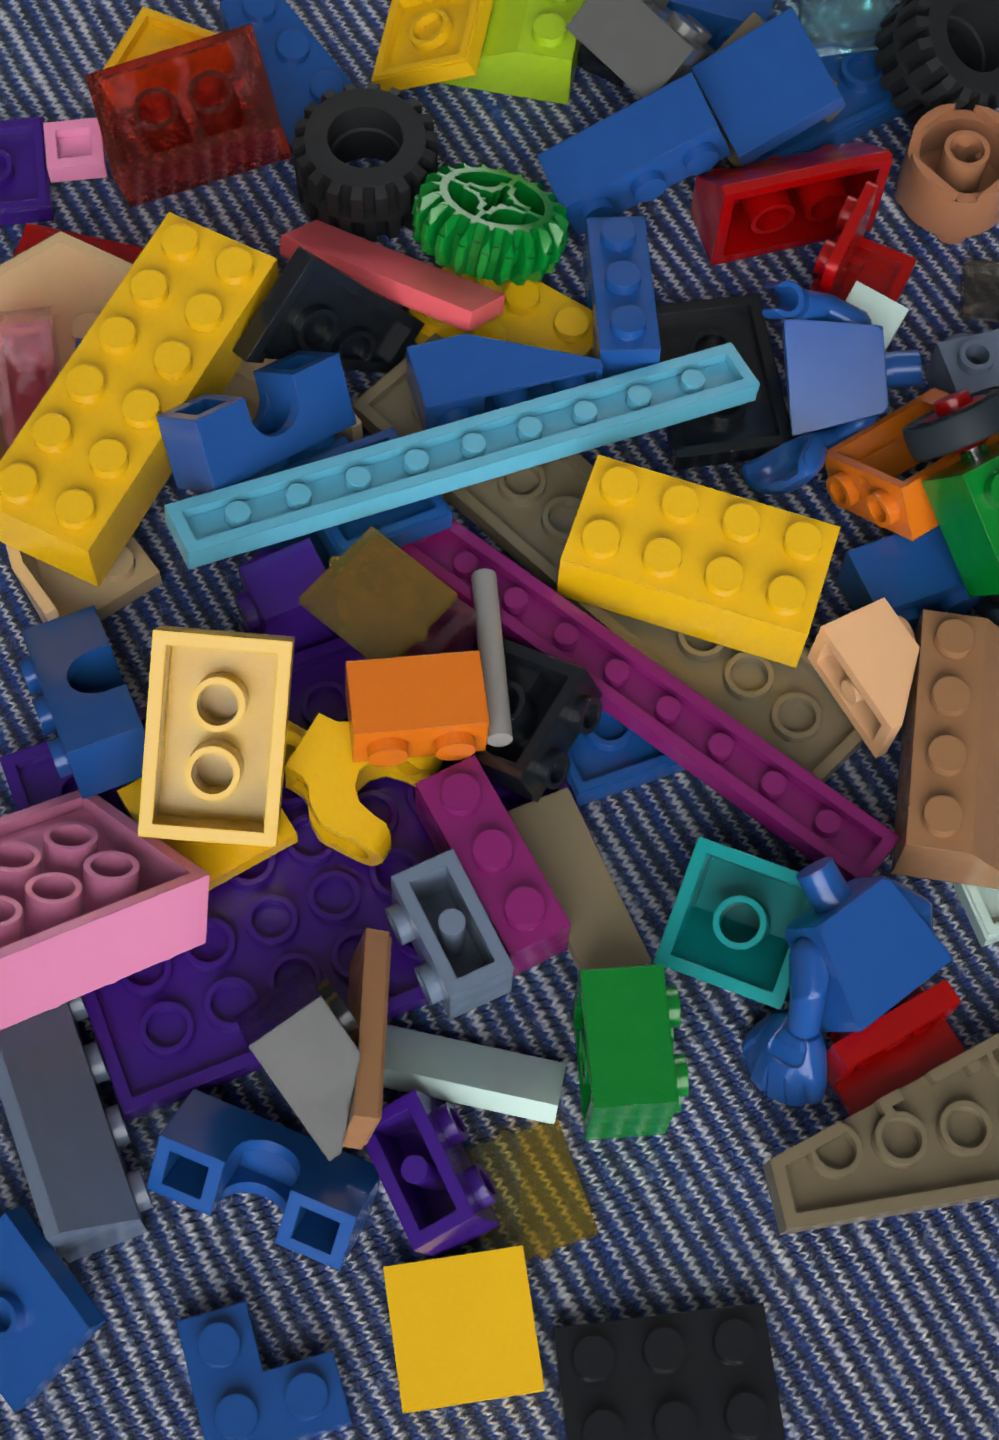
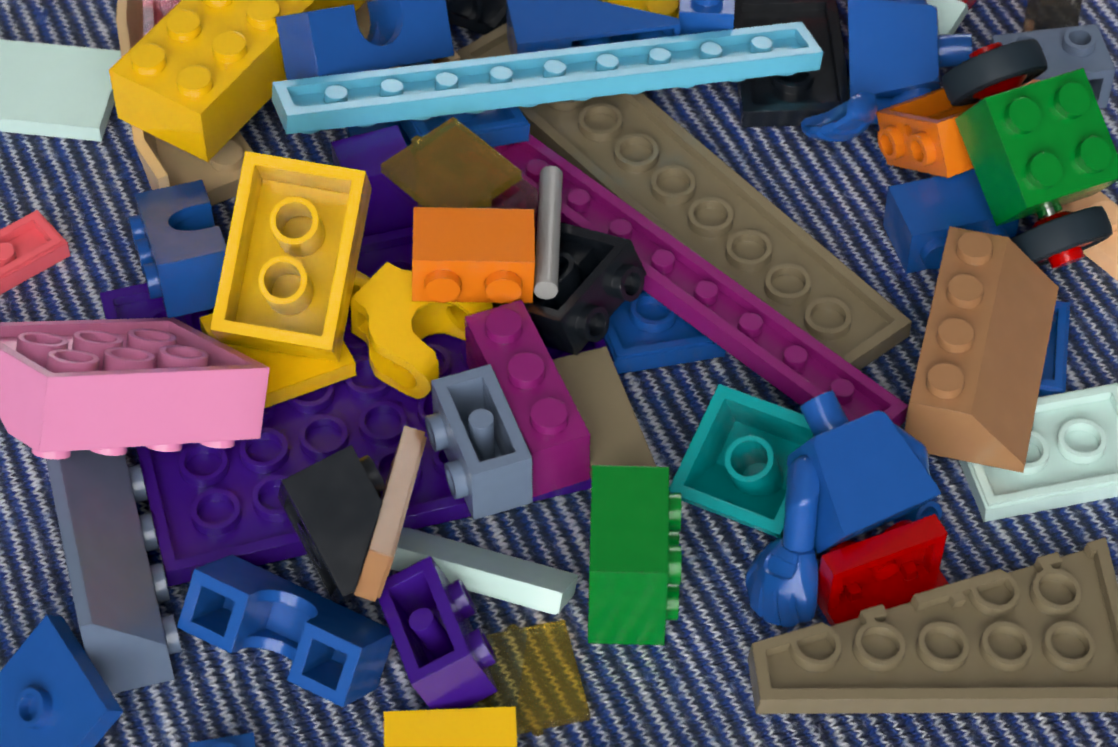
camera: 10 degrees right, 15 degrees down
yellow brick [556,454,841,668] -> none
light nougat slope [807,597,920,759] -> none

